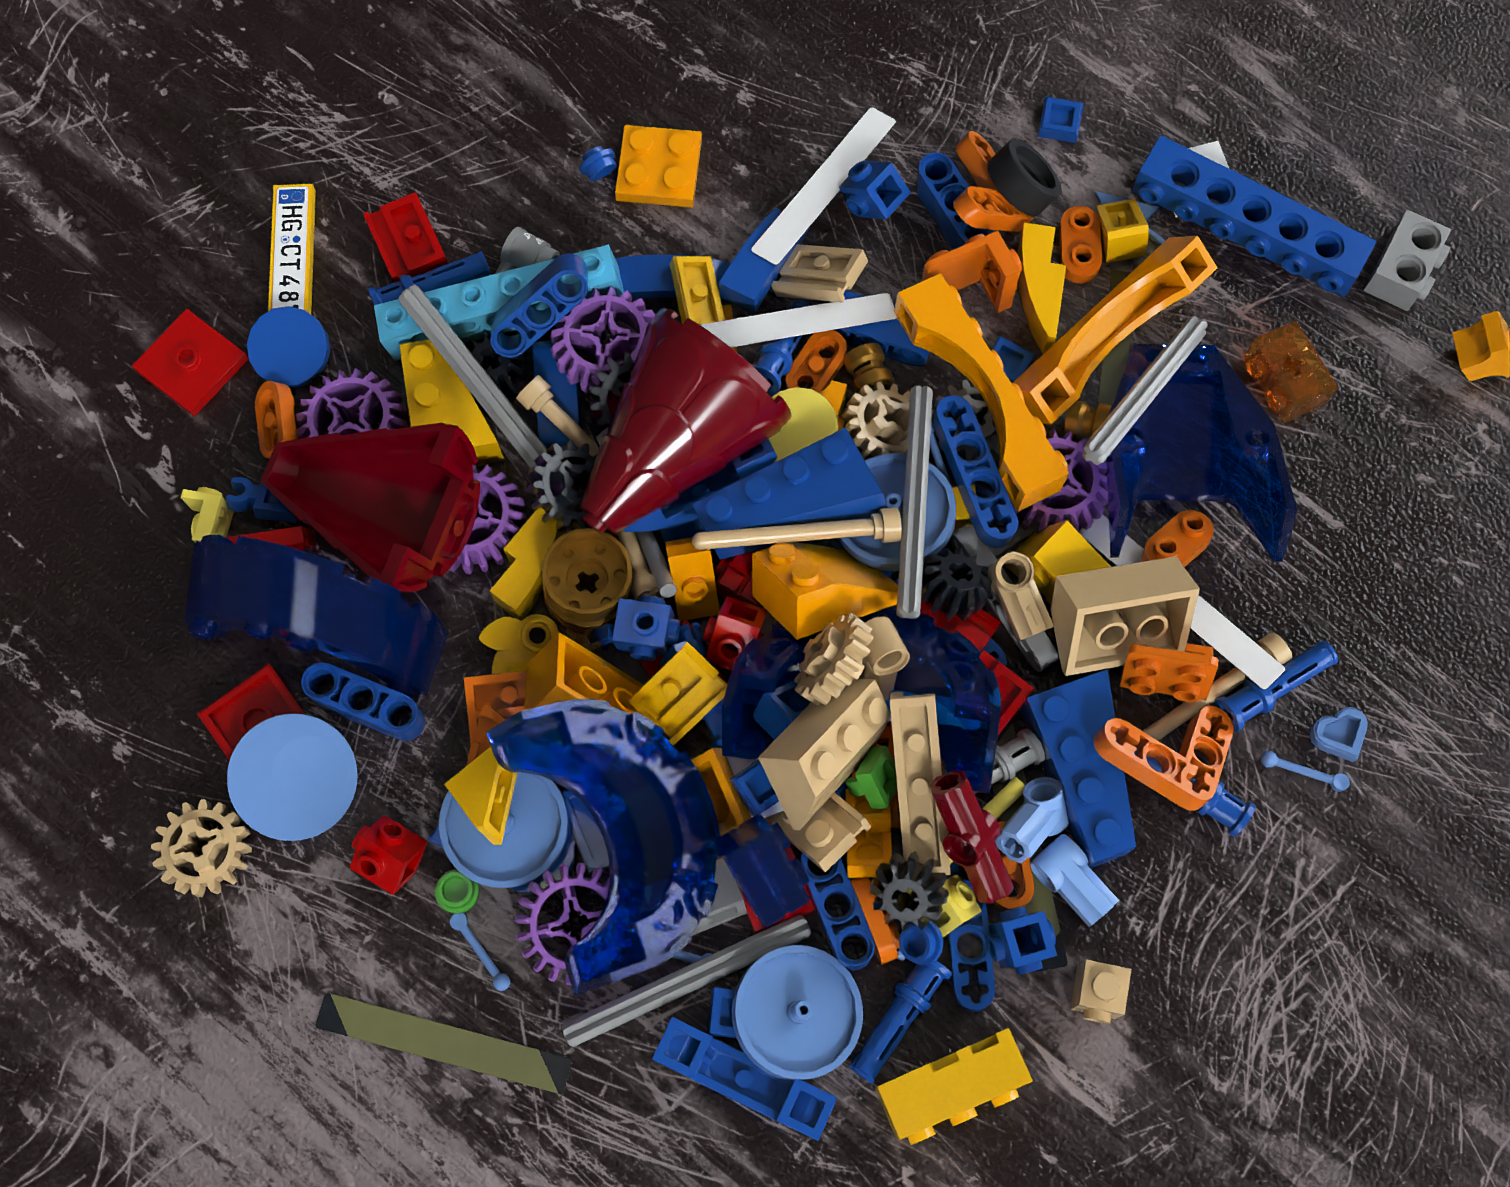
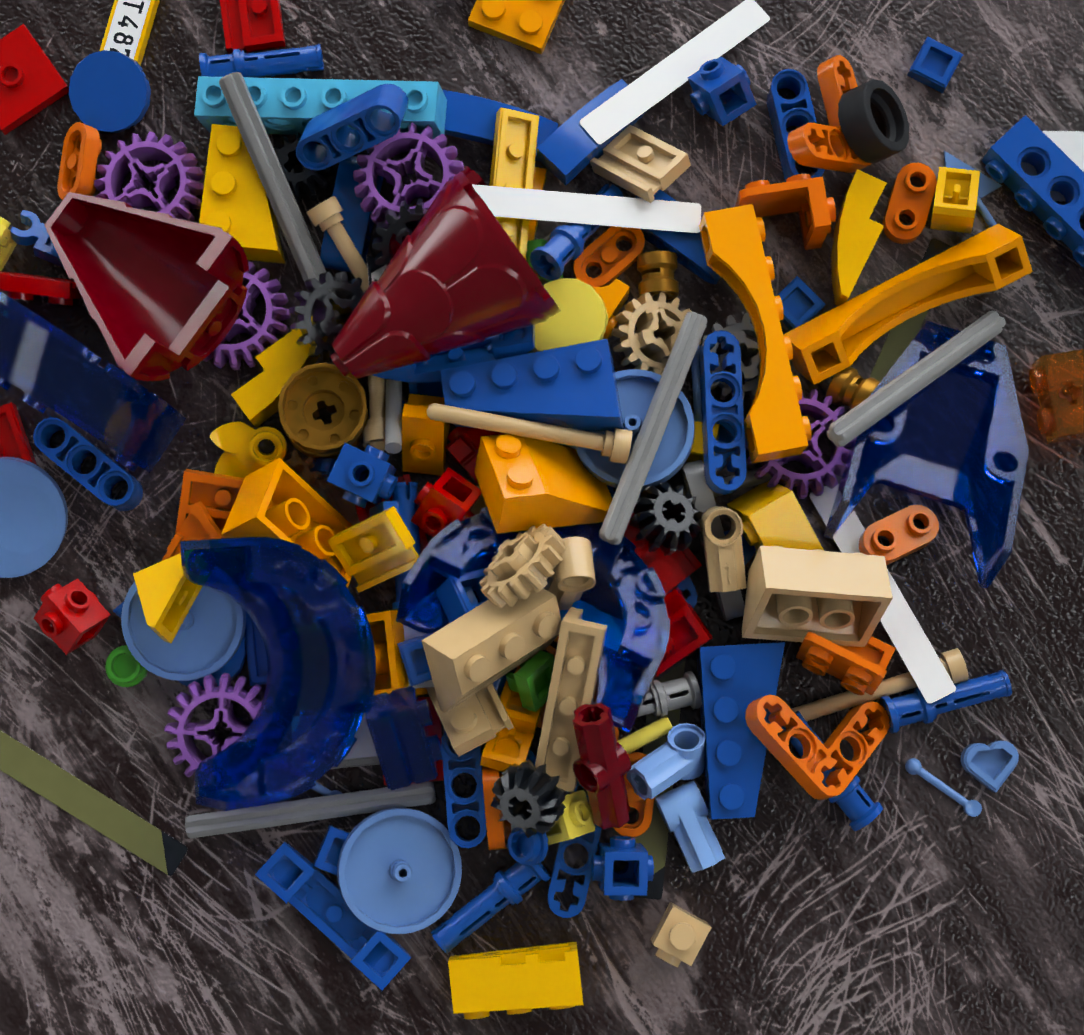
camera: 20 degrees right, 10 degrees up
medium blue hinge [450,913,510,991] -> none
light grey piece [495,227,560,274] -> none

